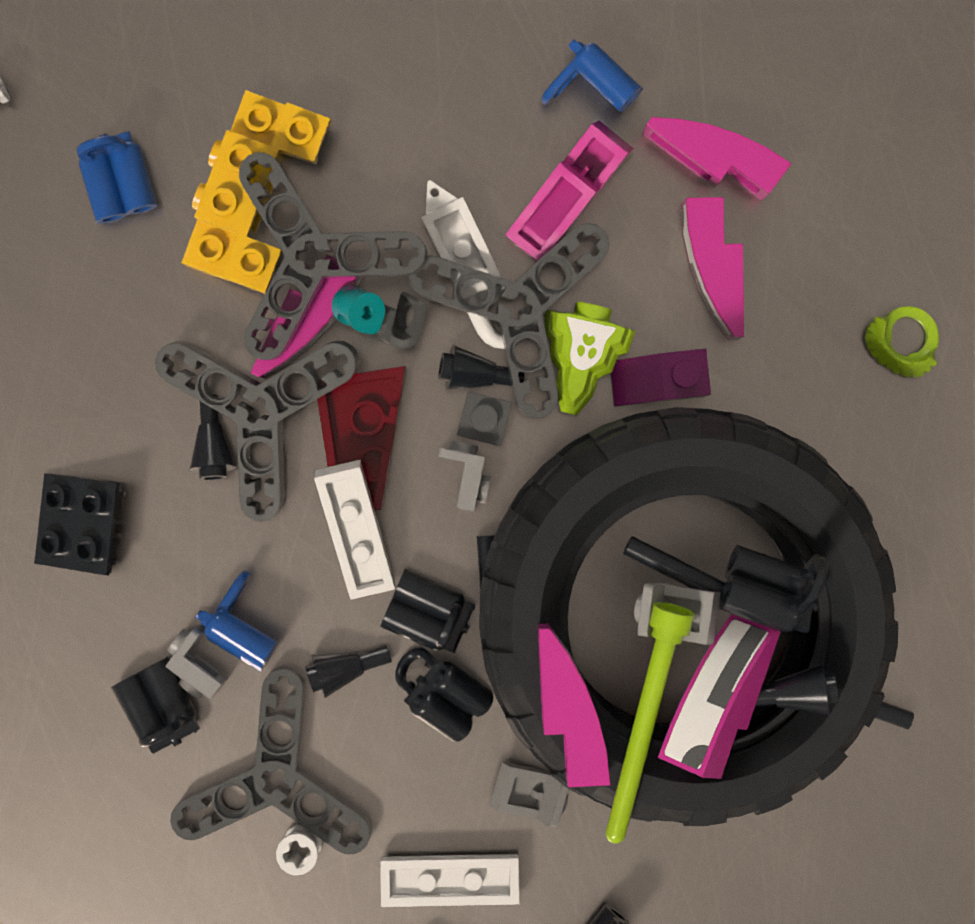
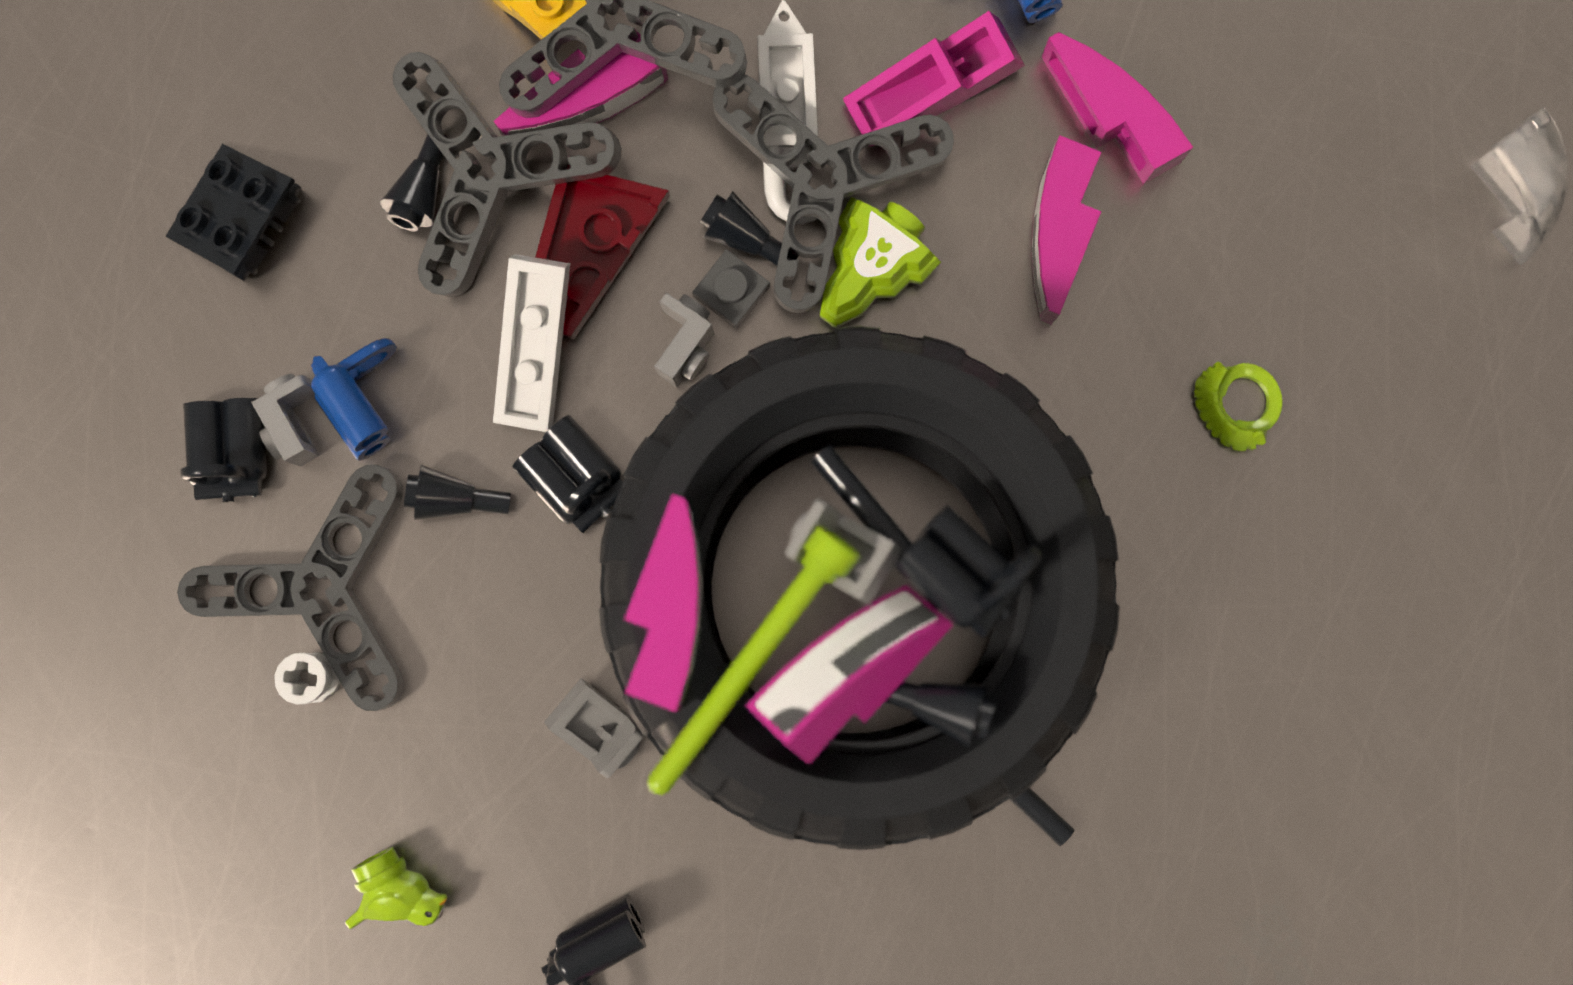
camera: 25 degrees right, 5 degrees down
leg [331,284,427,349] -> none
white plate [380,854,520,907] -> none
black piece [395,648,493,742] -> none
magenta slope [610,348,711,407] -> none

